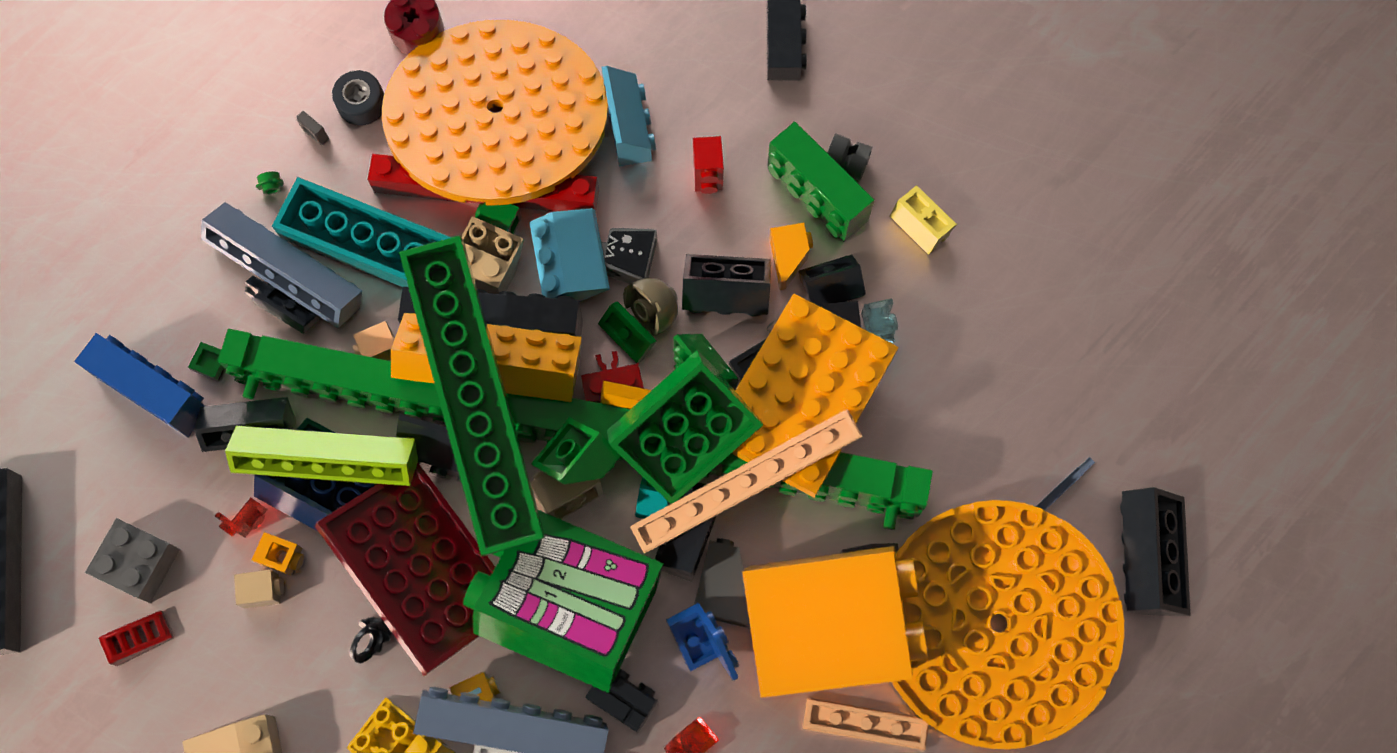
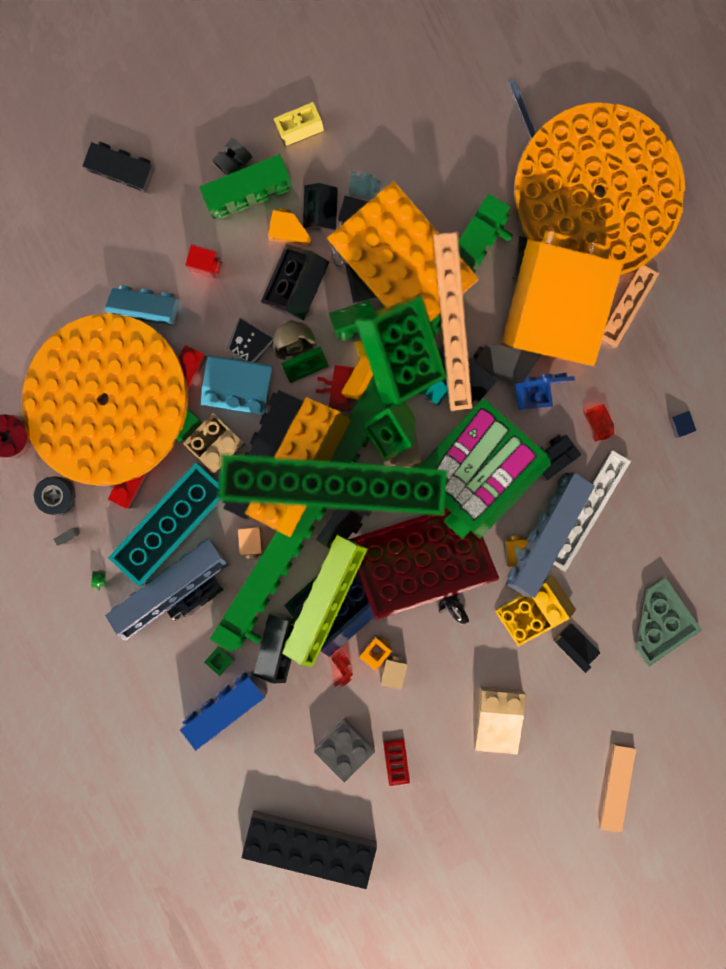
camera: 65 degrees left, 15 degrees up
black slope [1120,487,1191,616] -> none

